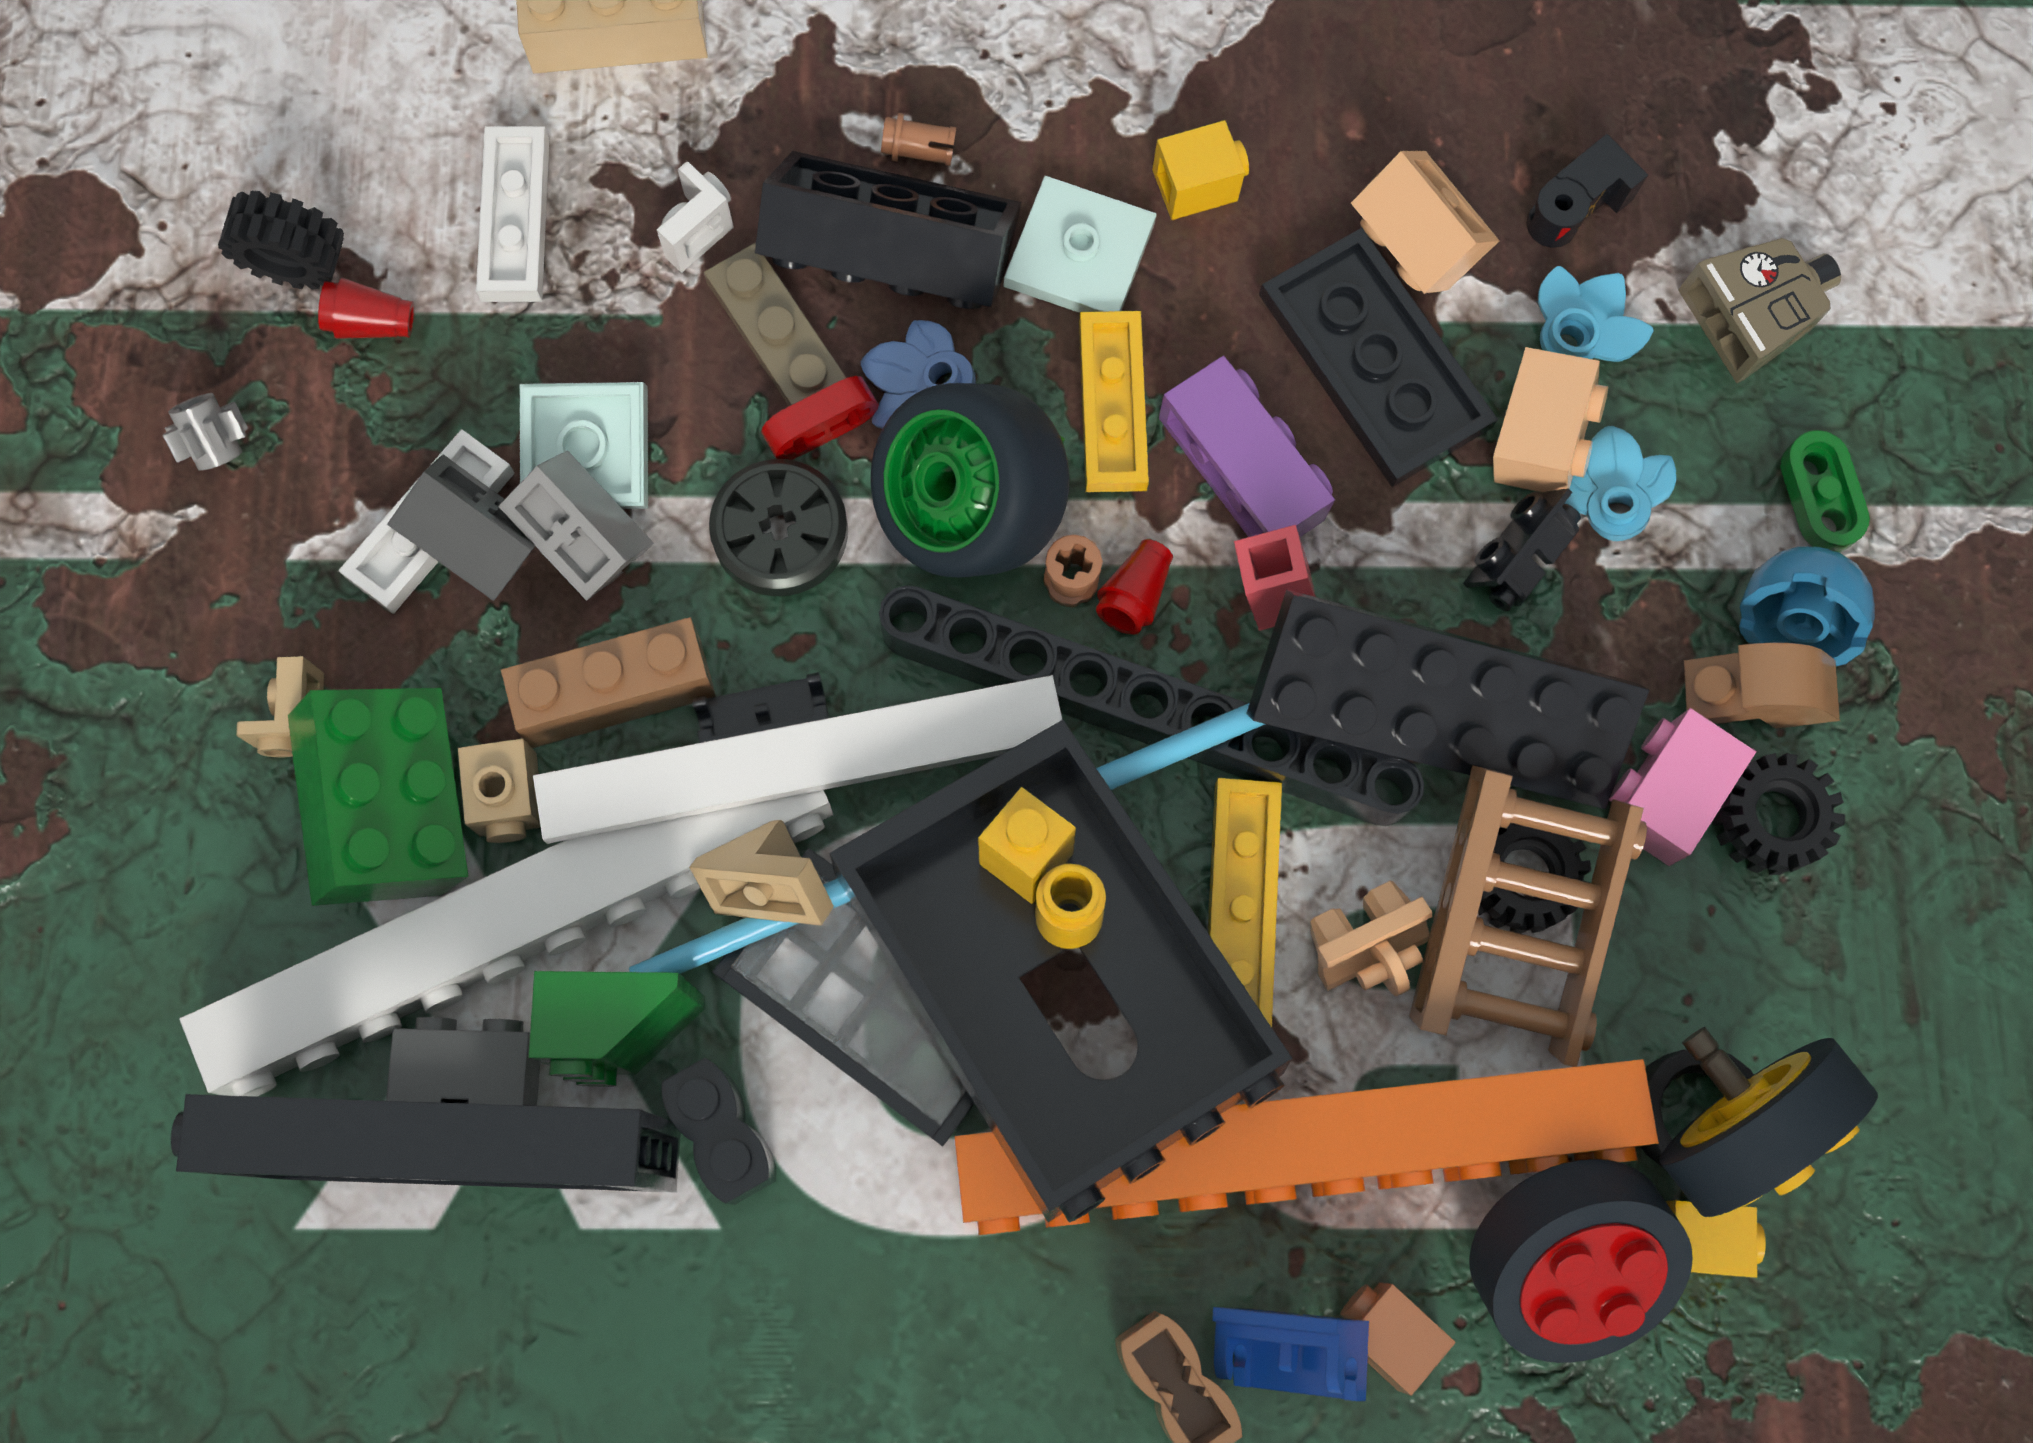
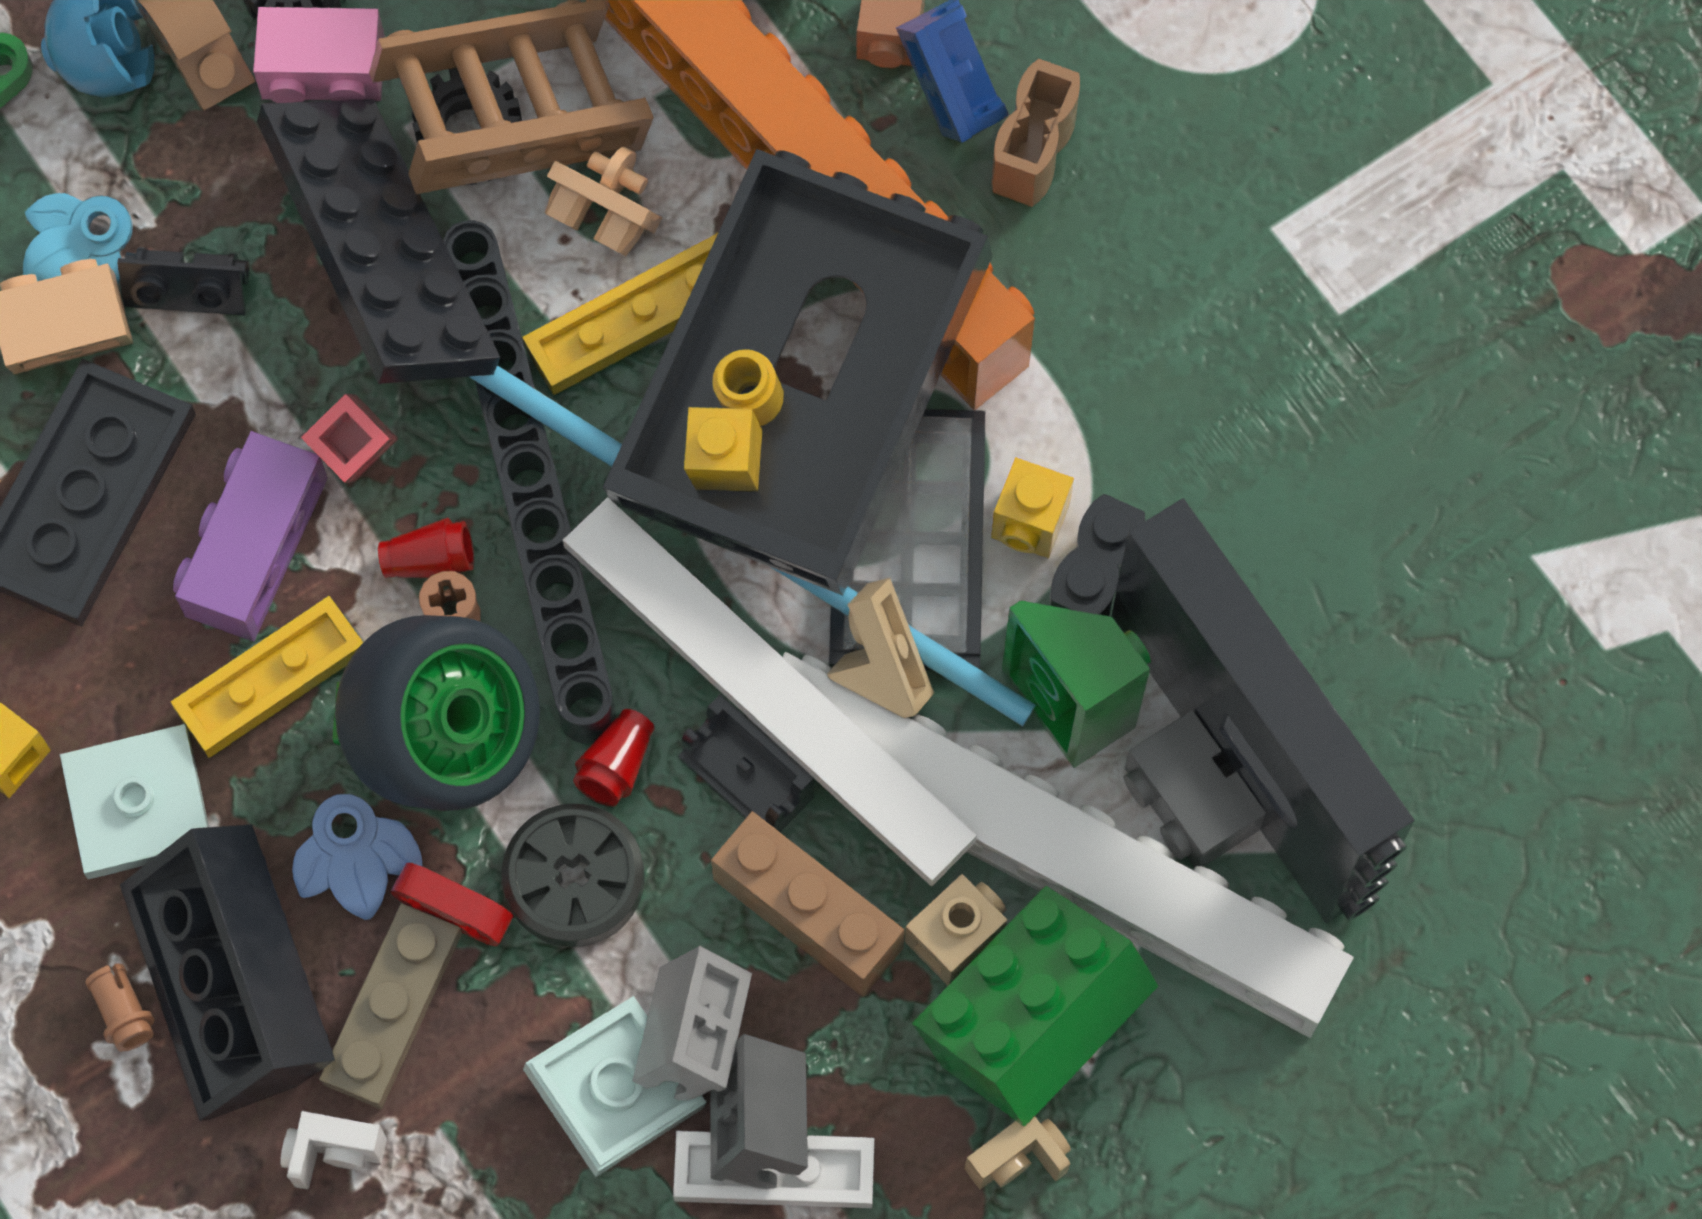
camera: 120 degrees left, 5 degrees down
none -> red cone [573,709,655,806]
none -> yellow brick [991,457,1074,559]

